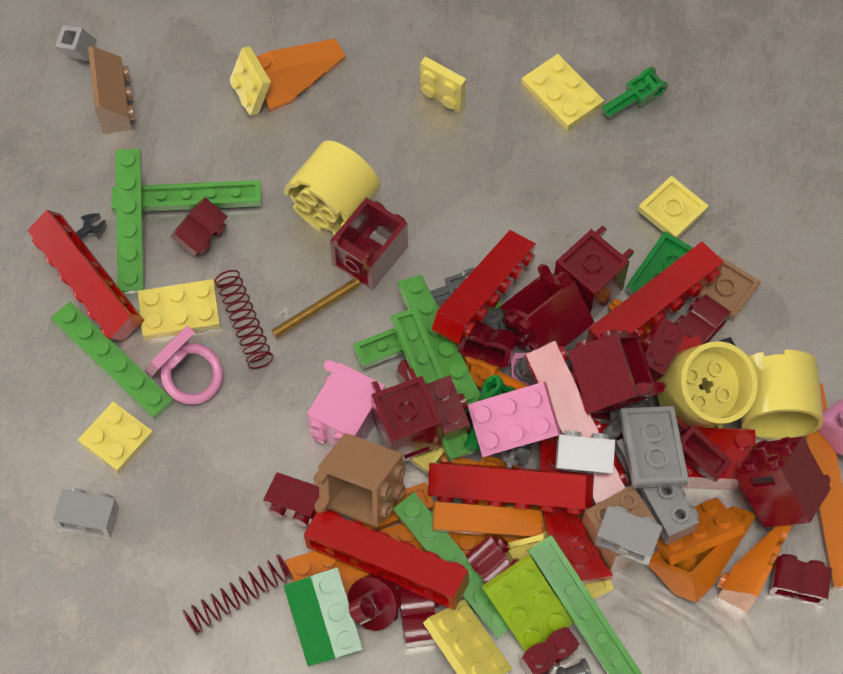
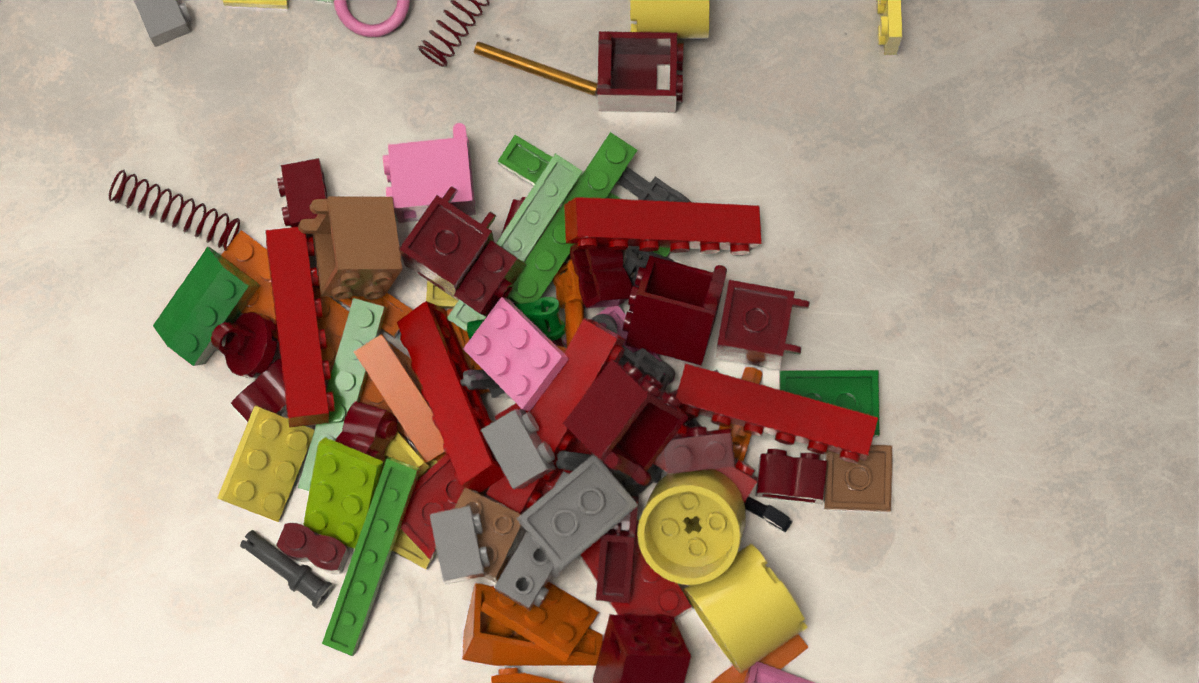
camera: 60 degrees right, 15 degrees up
light yellow plate [521,54,604,131] -> none
green connector [602,67,669,118] -> none
light yellow plate [637,176,709,238] -> none

